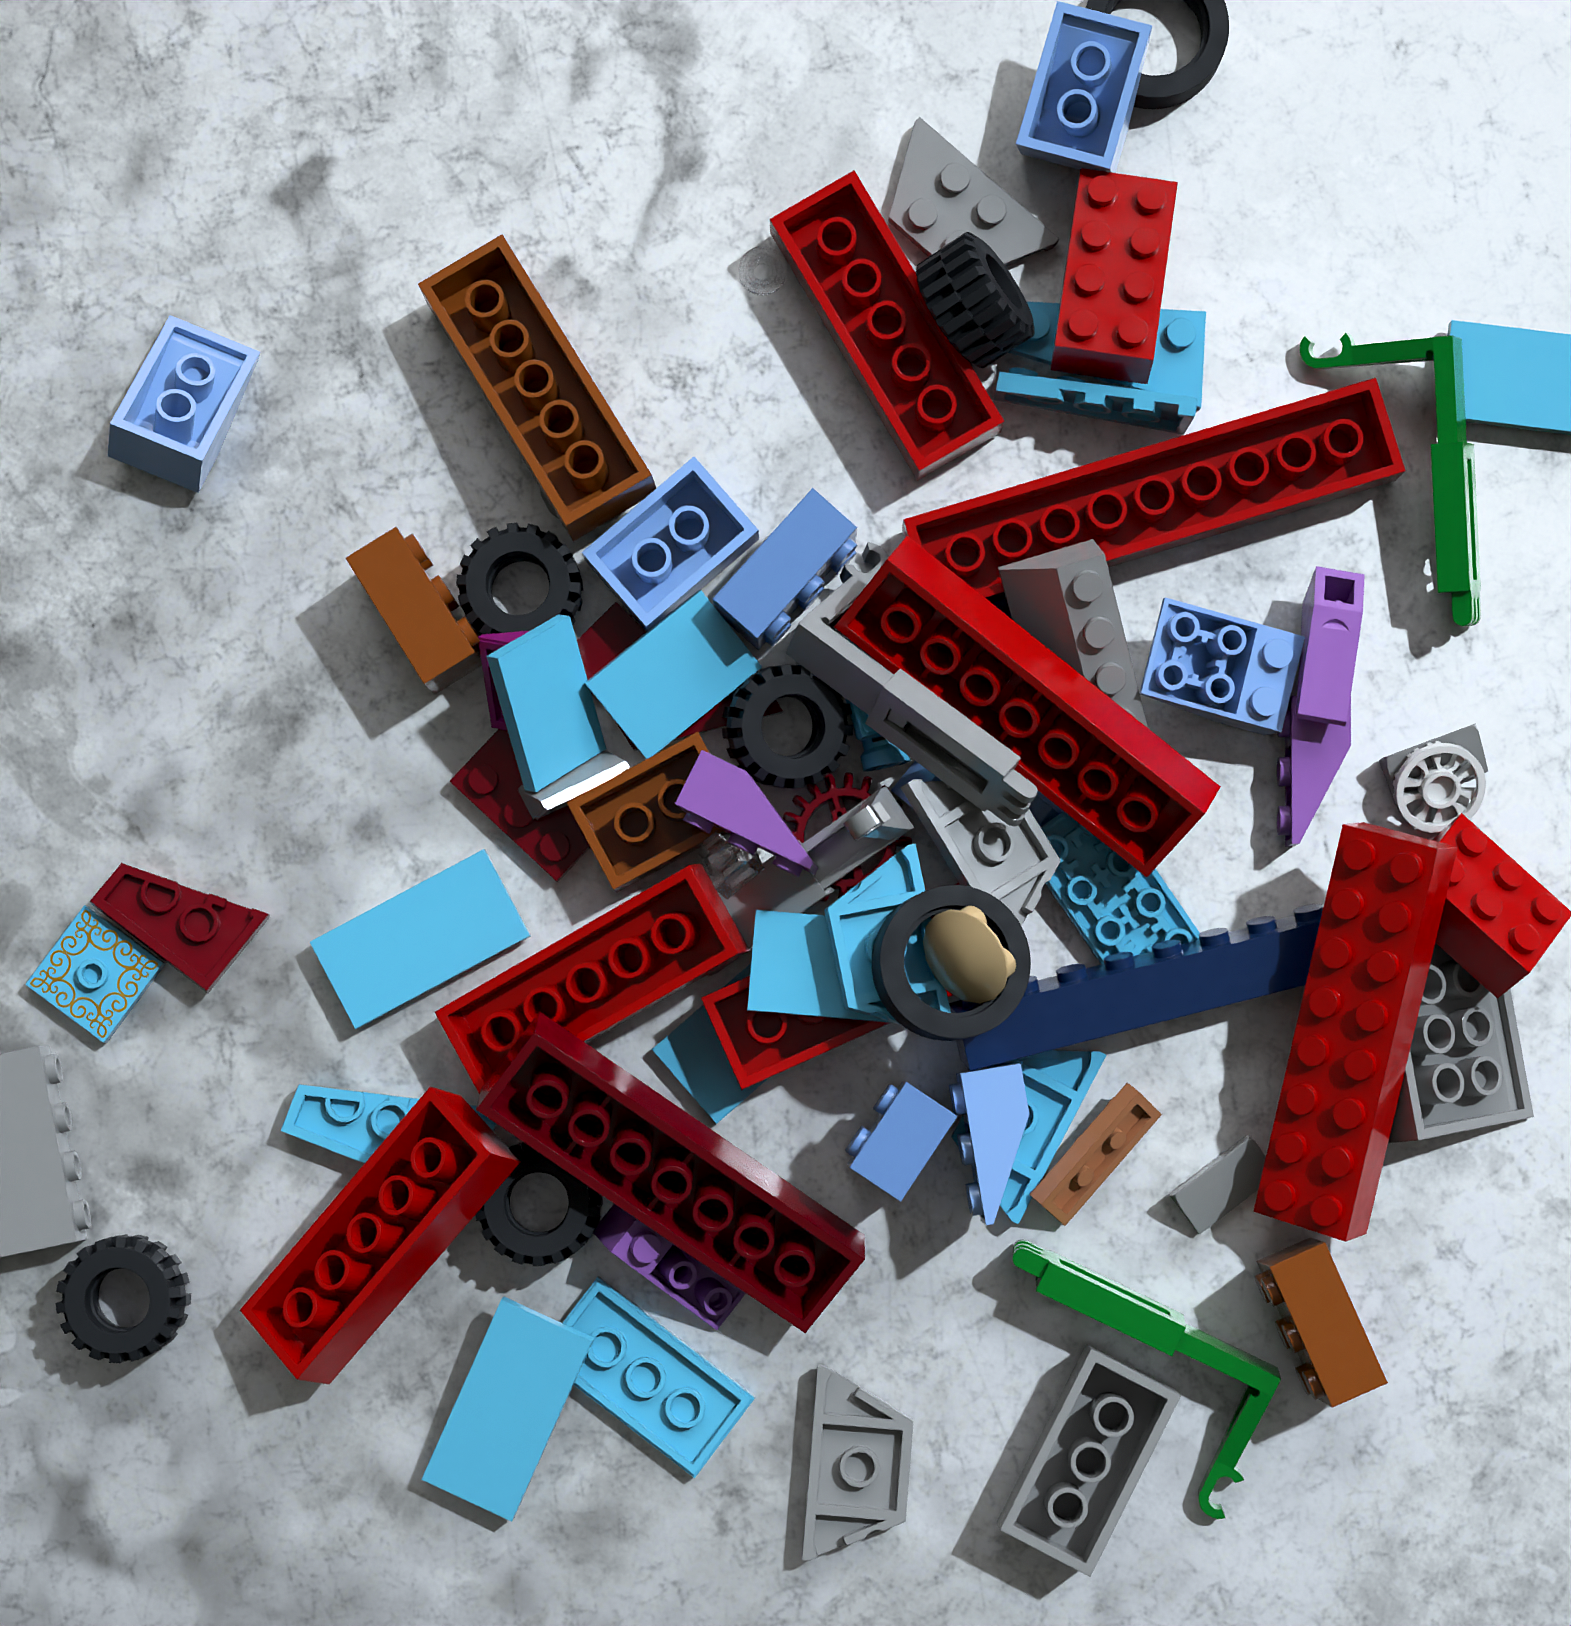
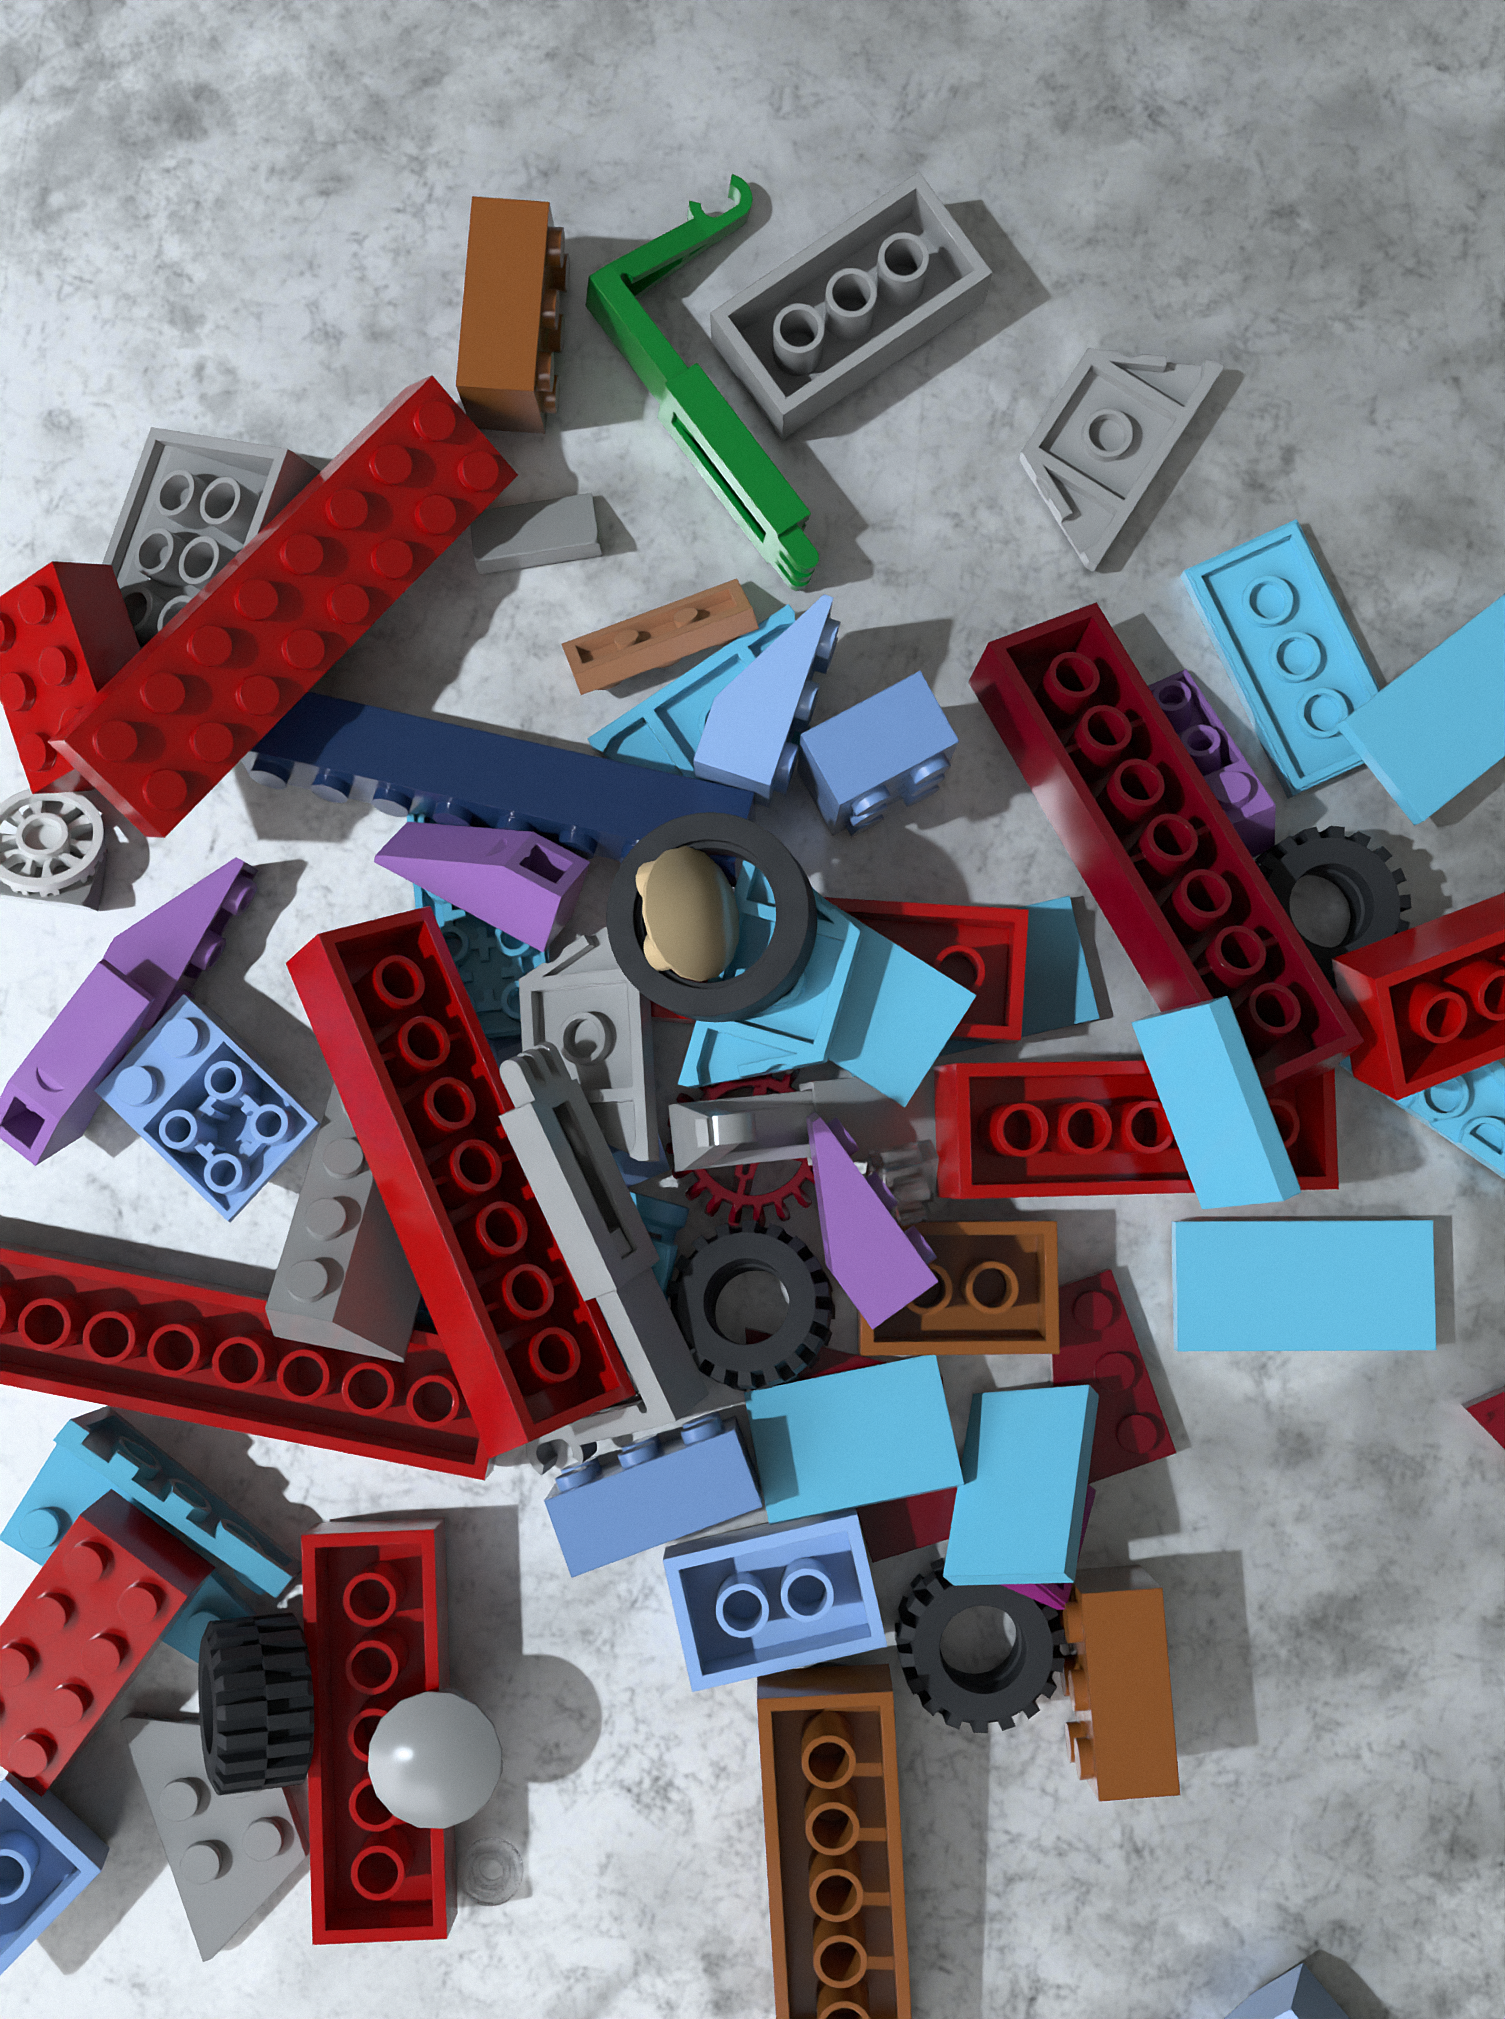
camera: 155 degrees left, 0 degrees up
light grey slope [518,750,629,820] -> none
none -> light grey dish [368,1688,503,1829]
none -> medium lavender slope [374,822,590,953]
none -> medium azure tile [1131,996,1301,1209]

